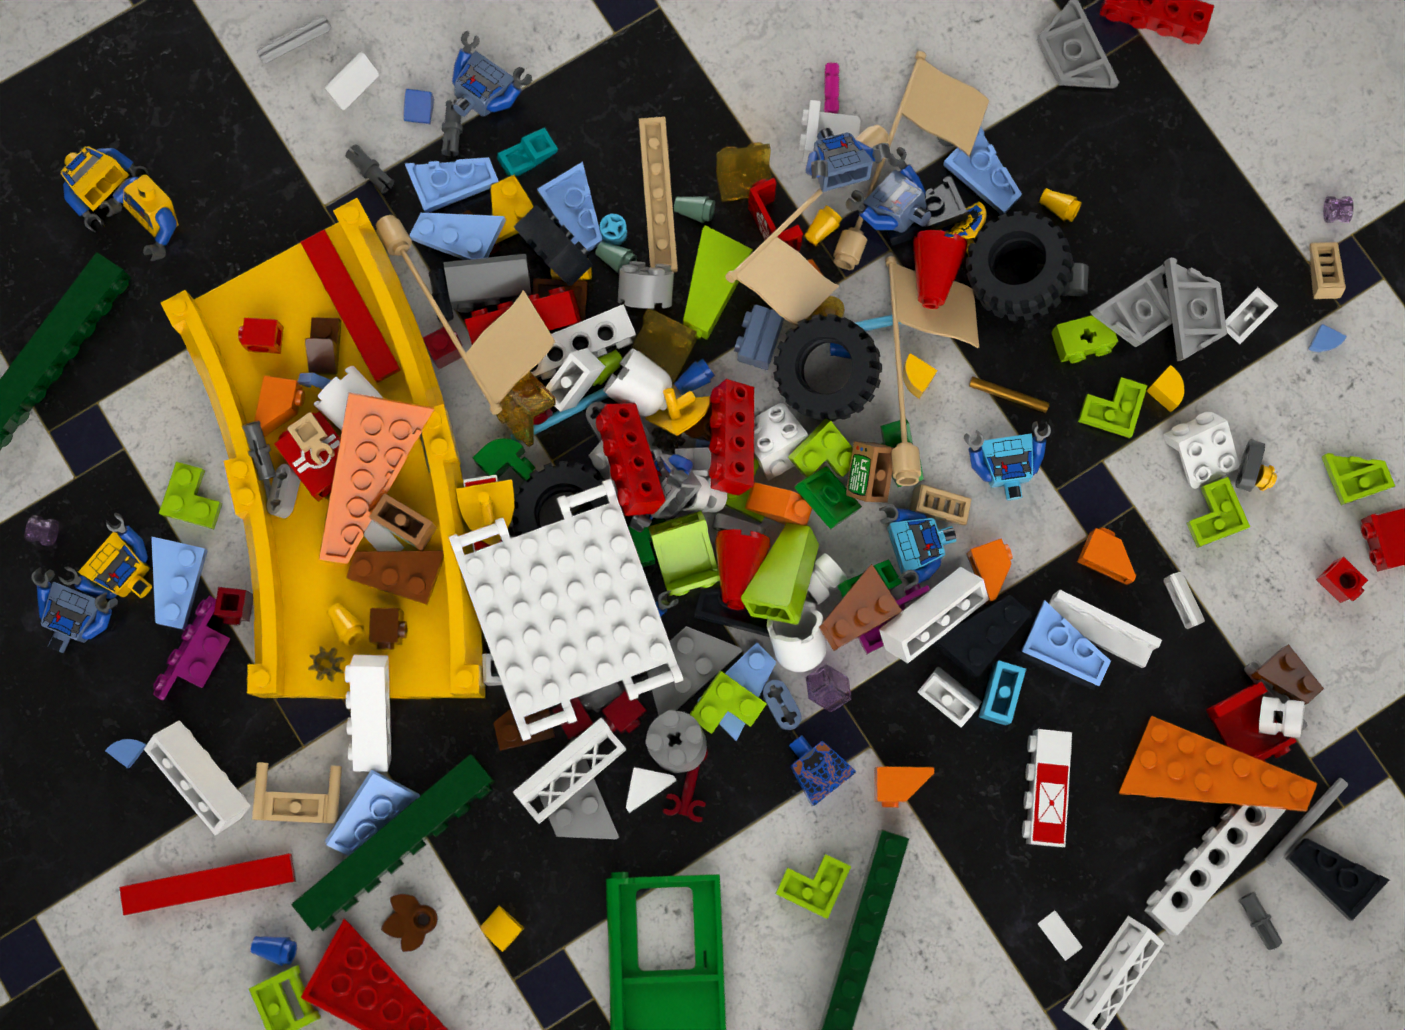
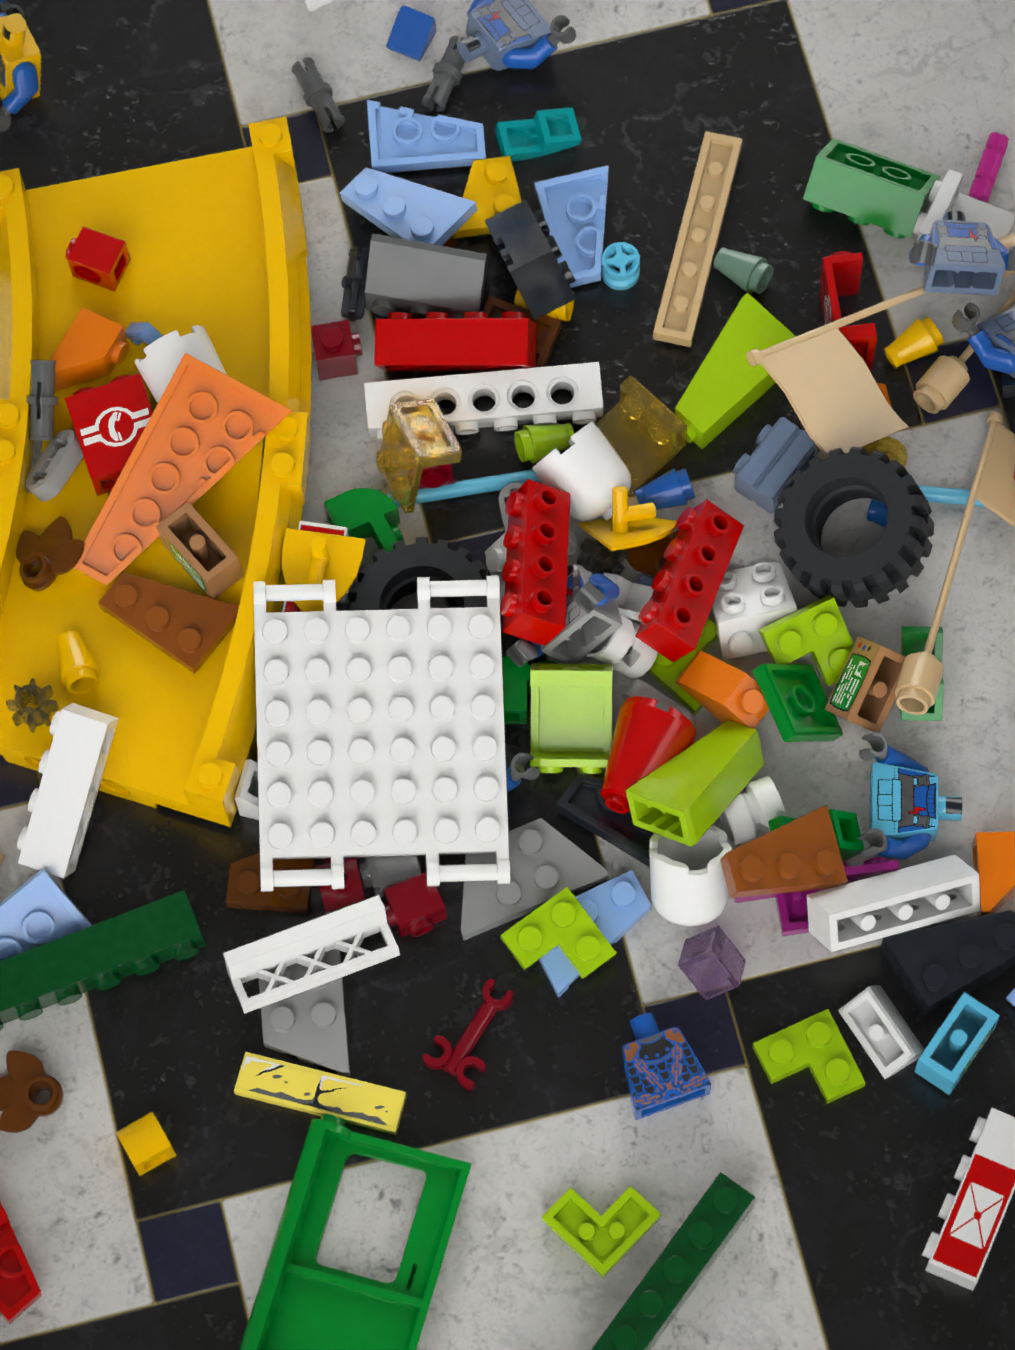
camera: 25 degrees right, 10 degrees down
tan plate [287,412,335,465] -> none
red tile [300,229,401,383] -> none
reddish brown slope [305,317,341,374] -> none
white sticker [364,520,404,551] -> none
reddish brown brick [369,608,408,650] -> none
tan flag [376,215,555,415] -> none
white brick [541,348,606,412] -> none
sand green cone [595,241,637,273] -> none
light grey brick [618,261,674,308] -> none
white slope [626,768,677,813] -> none
light grey brick [646,710,707,773] -> none
clear yellow bracket [716,142,772,202] -> none
sand blue beam [762,680,802,730] -> none
orange slope [874,767,934,808] -> none
yellow brick [903,353,938,399] -> none
tan slope [909,484,972,525] -> none
none -> reddish brown plate [16,516,84,591]
none -> light yellow tile [234,1052,407,1135]
none -> lime plate [753,1009,866,1104]
none -> green slope [803,138,940,238]

